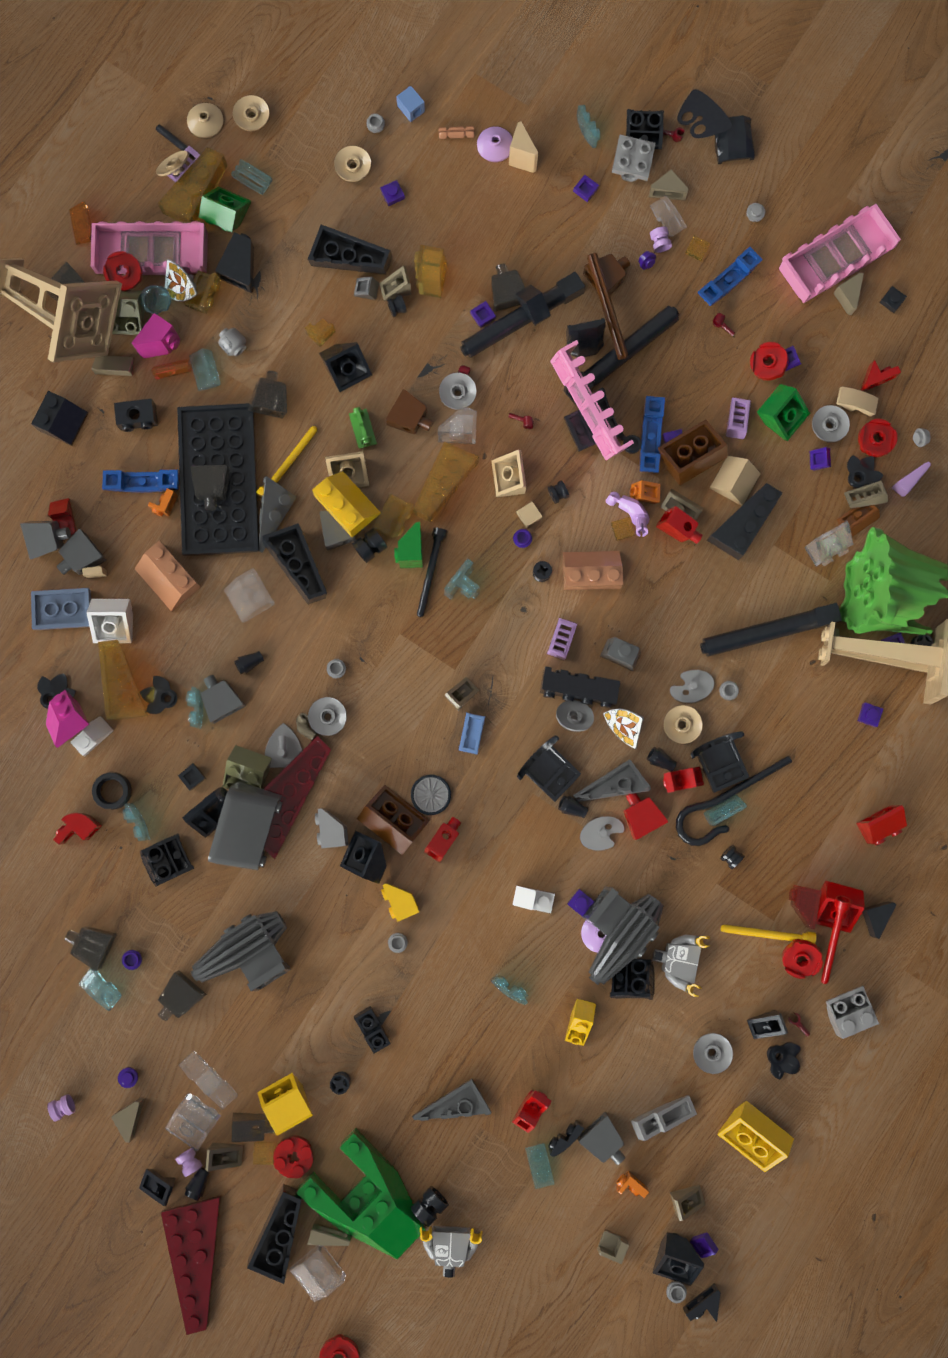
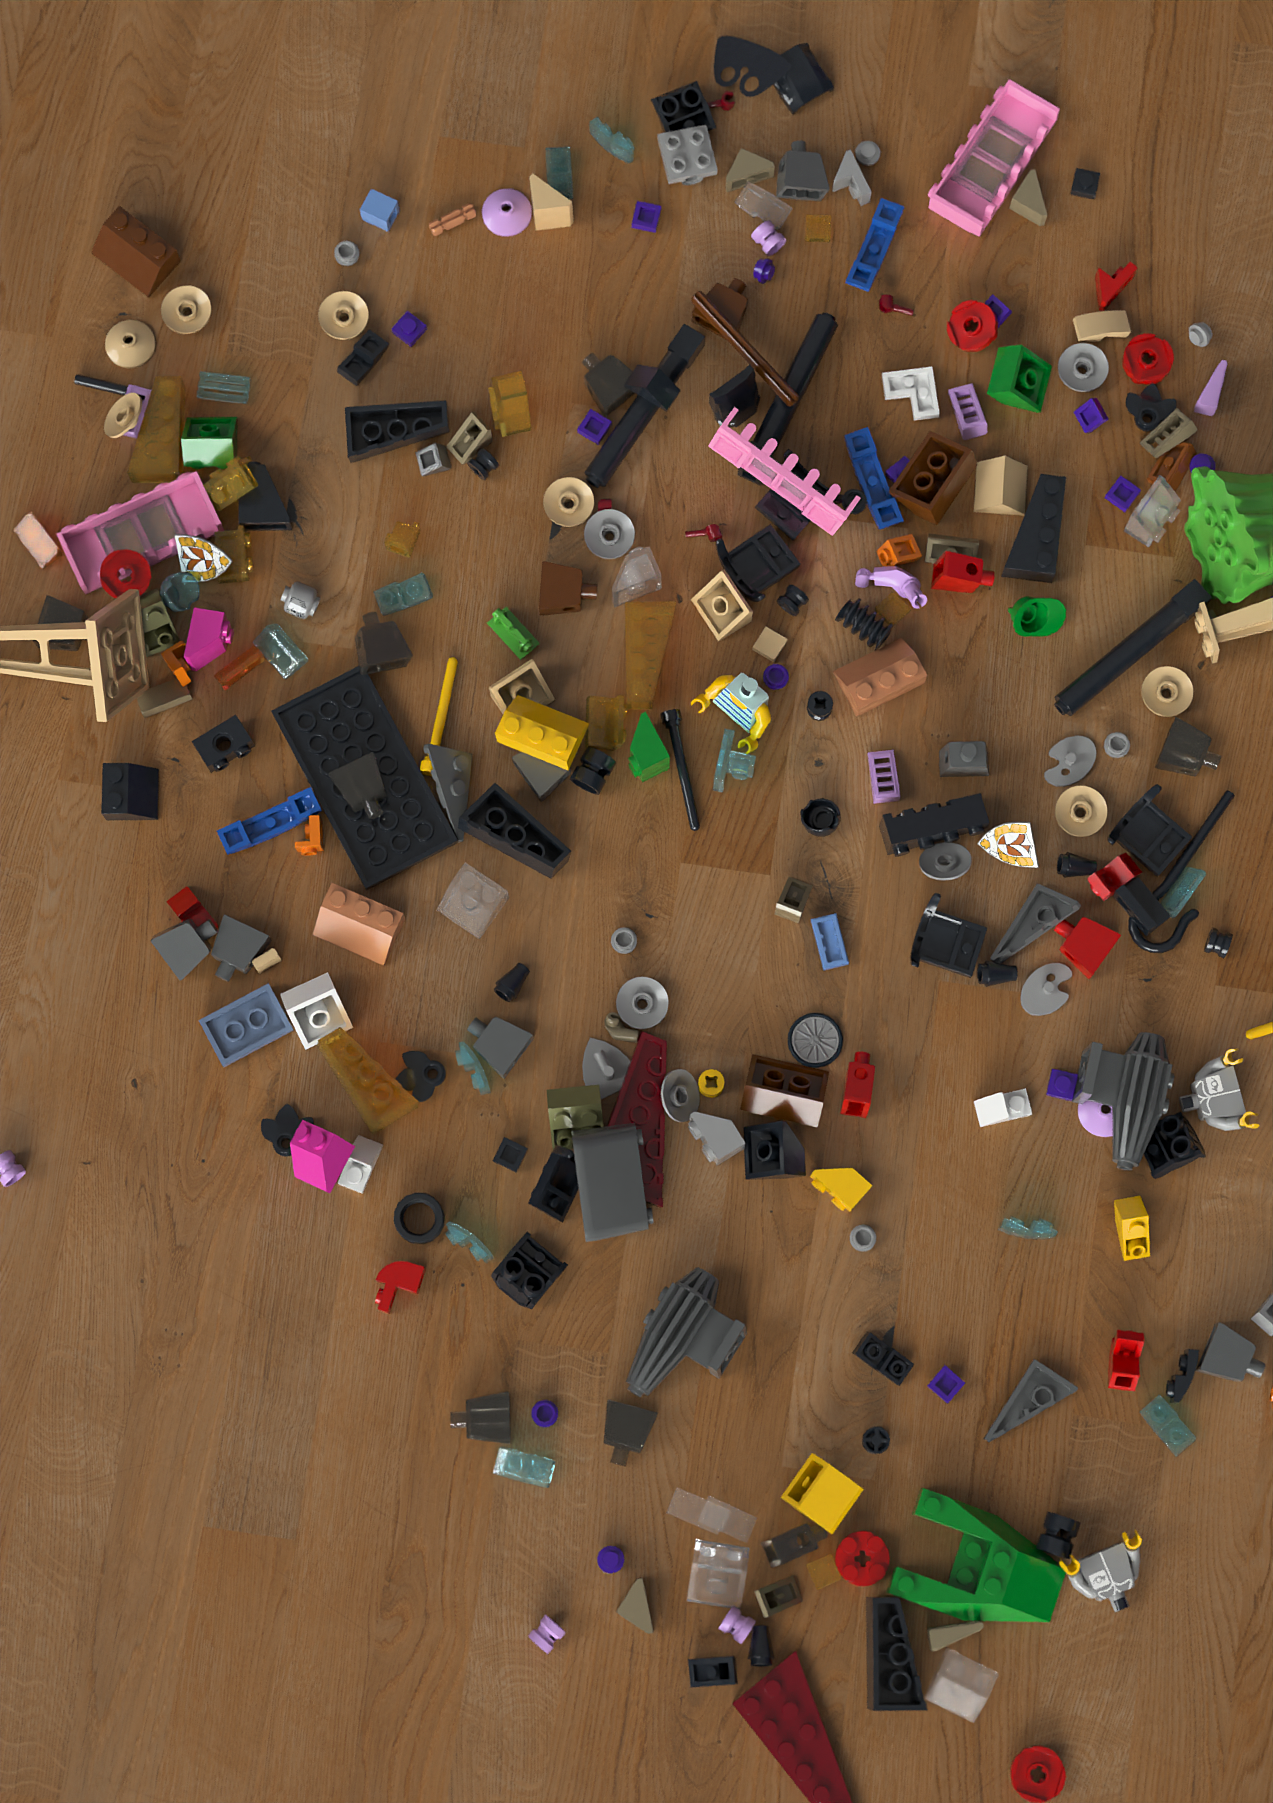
camera: 20 degrees left, 5 degrees down
black slope [319,342,372,392] -> none
none -> reddish brown slope [91,206,181,298]
none -> orange bracket [161,641,192,687]
none -> clear yellow bracket [202,456,259,512]
none -> black slope [337,329,389,387]
none -> clear light blue slope [374,573,434,616]
none -> tan dish [543,477,594,527]
none -> clear light blue slope [545,147,573,199]
none -> light grey dish [661,1069,700,1122]
none -> torso [691,673,771,754]
none -> yellow wheel [698,1069,725,1098]
none -> black piece [716,524,801,602]
none -> dark grey torso [776,140,829,201]
none -> black hair [800,798,841,837]
none -> light grey slope [832,149,871,206]
none -> black piece [835,598,893,651]
none -> white plate [882,367,940,421]
none -> dark purple plate [927,1365,965,1404]
none -> green piece [1008,596,1066,637]
none -> dark purple plate [1105,476,1141,512]
none -> black panel [1113,877,1170,936]
none -> tan dish [1141,666,1193,717]
none -> clear smoke torso [1155,717,1222,776]
none -> dark purple plate [1189,454,1215,473]

